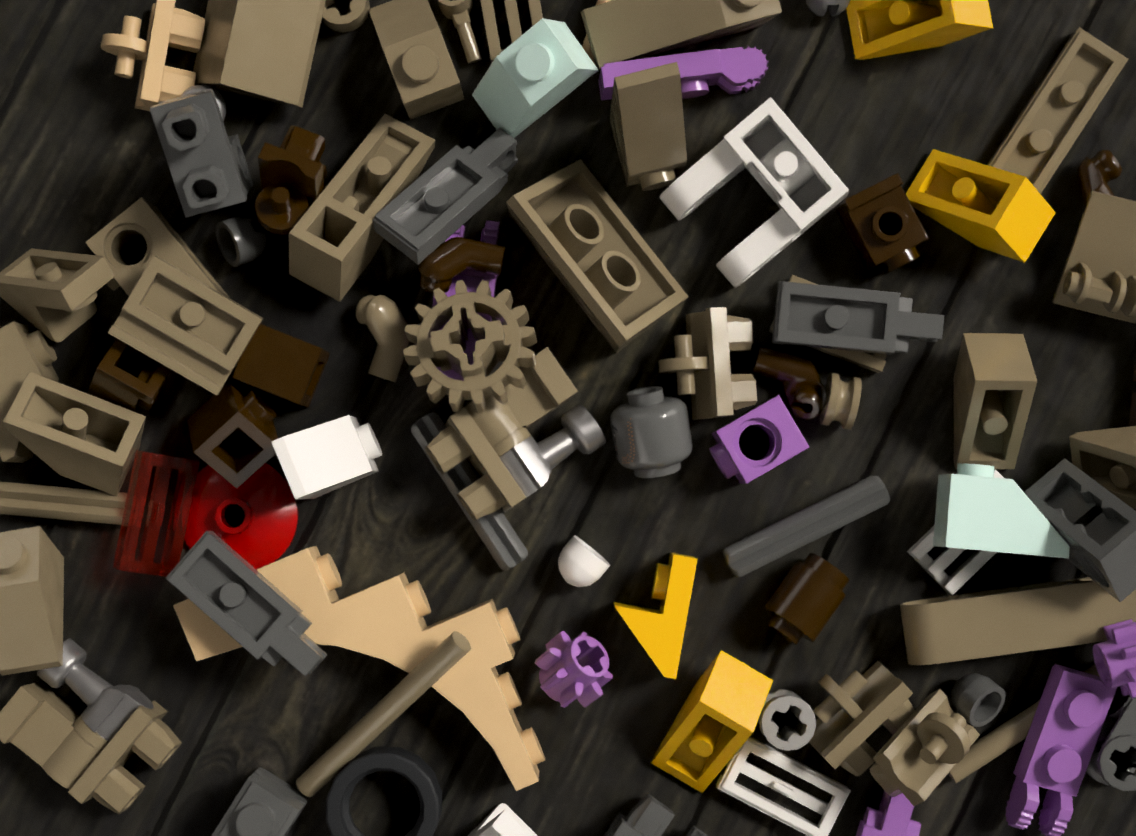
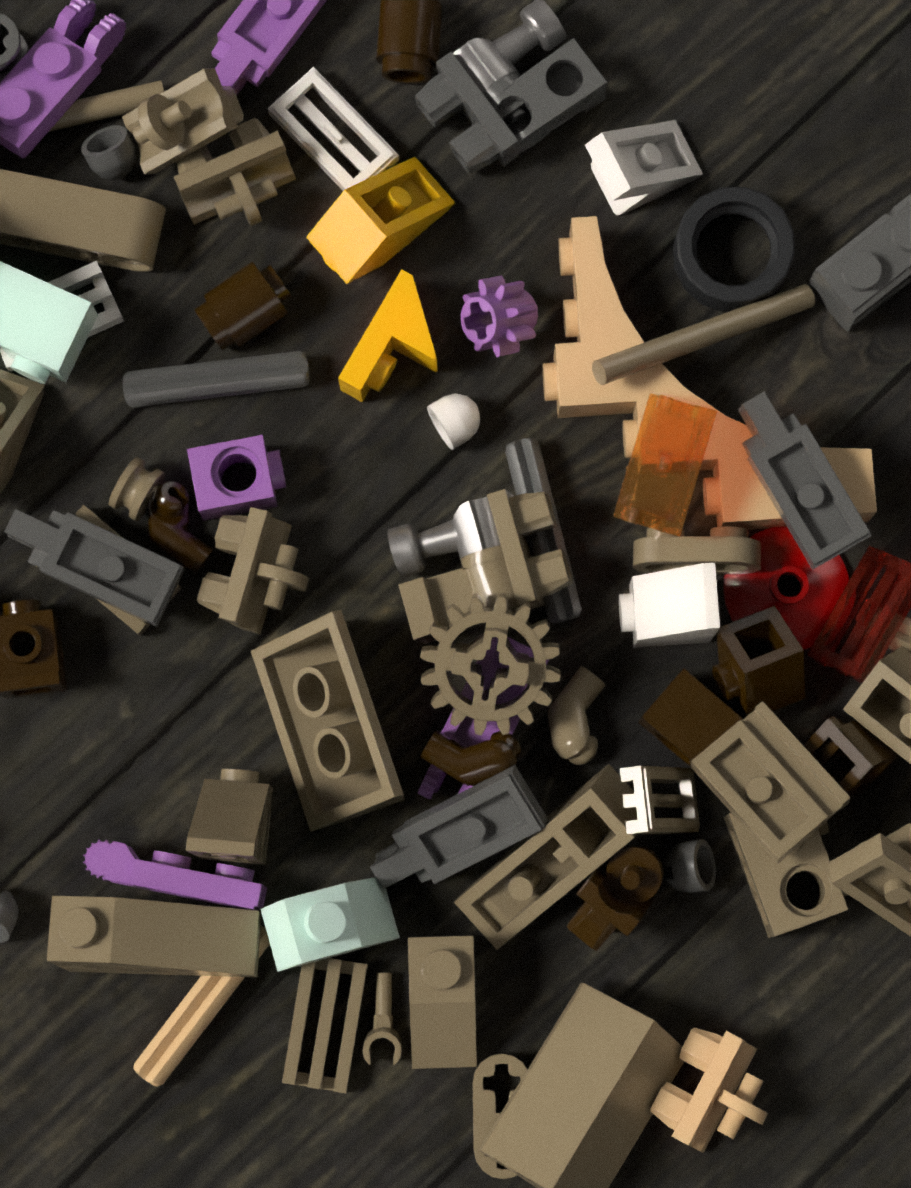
camera: 160 degrees left, 5 degrees down
dark grey hips [149,85,254,218] -> none
dark grey head [610,386,693,478] -> none
white brick [659,97,849,288] -> none
light grey bush [758,689,816,751] -> none
none -> clear orange hinge [613,393,717,537]
none -> dark tan tile [620,766,700,834]
none -> dark tan plate [633,526,761,574]

